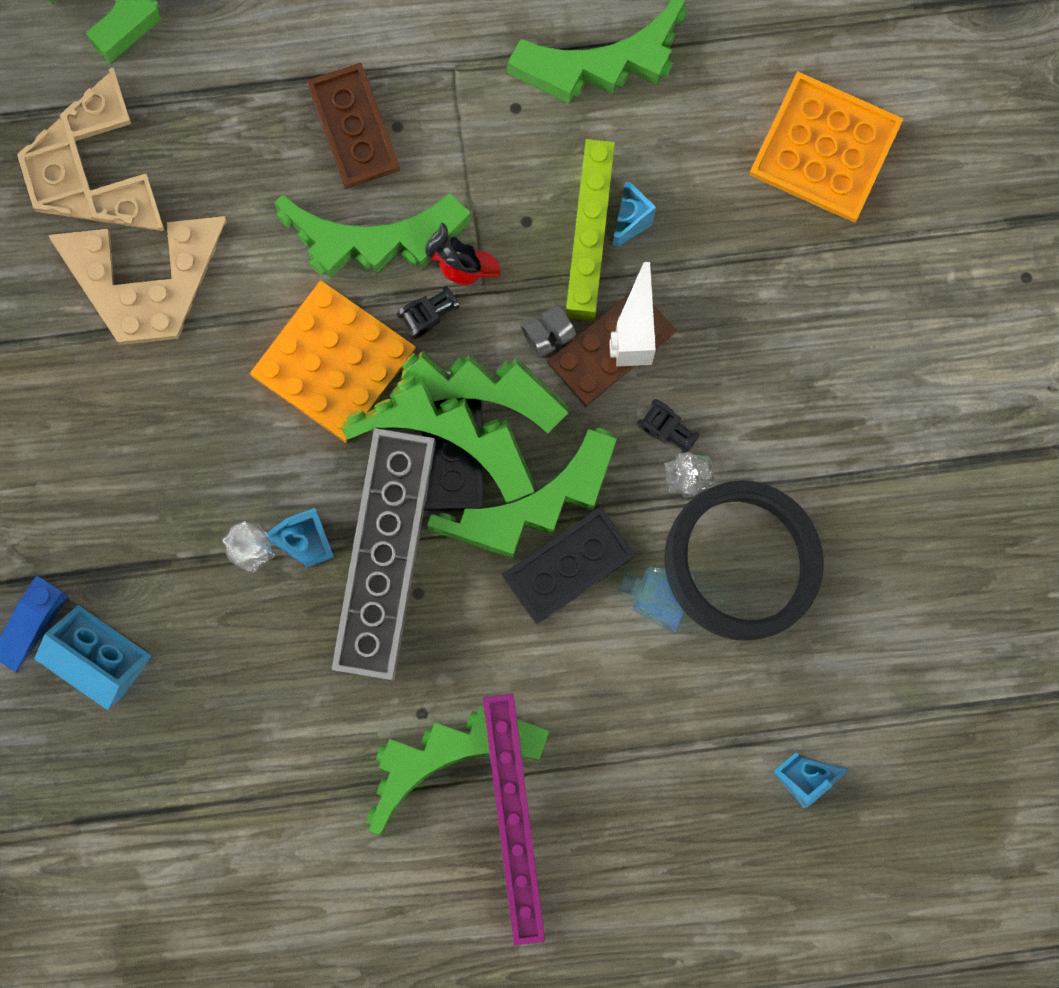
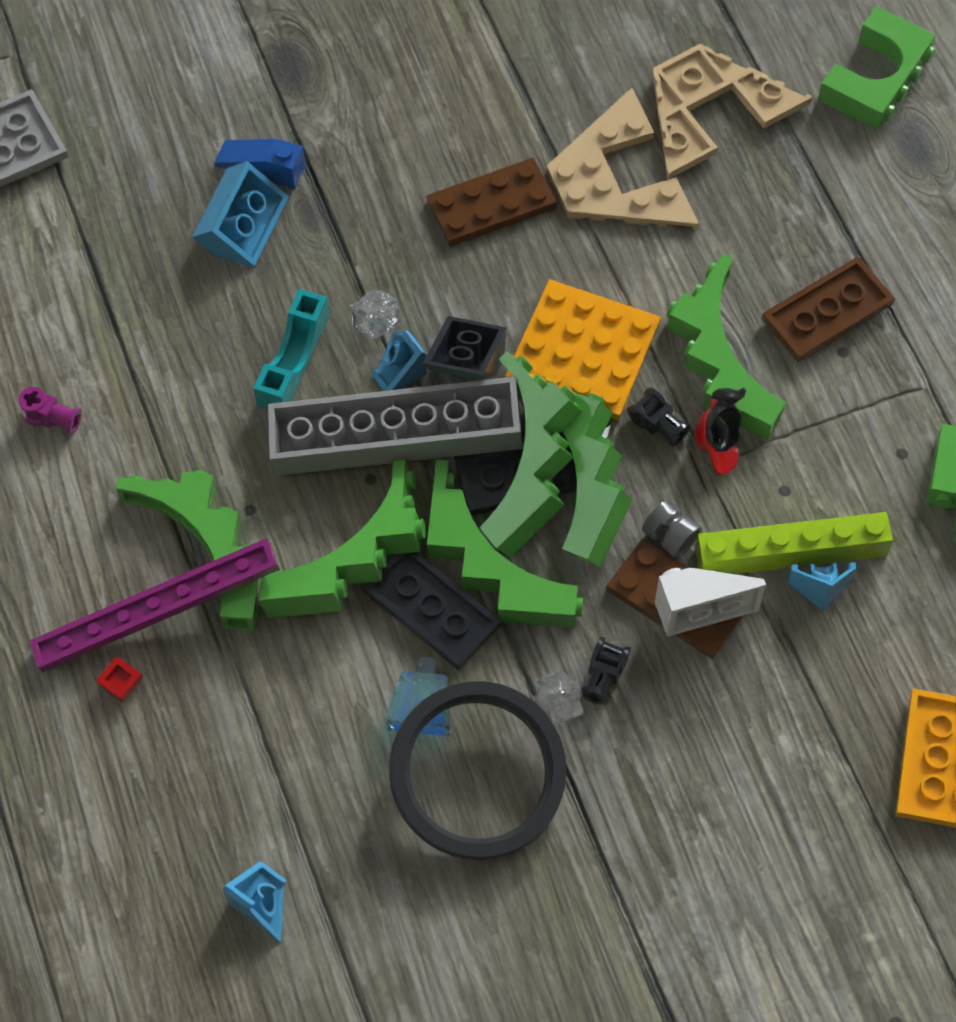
camera: 80 degrees right, 15 degrees down
none -> magenta connector [18,387,82,435]
none -> red plate [96,656,143,703]
none -> teal arch [253,289,330,410]
none -> bright green arch [259,459,426,618]
none -> black slope [422,316,507,381]
none -> reddish brown plate [427,157,557,247]

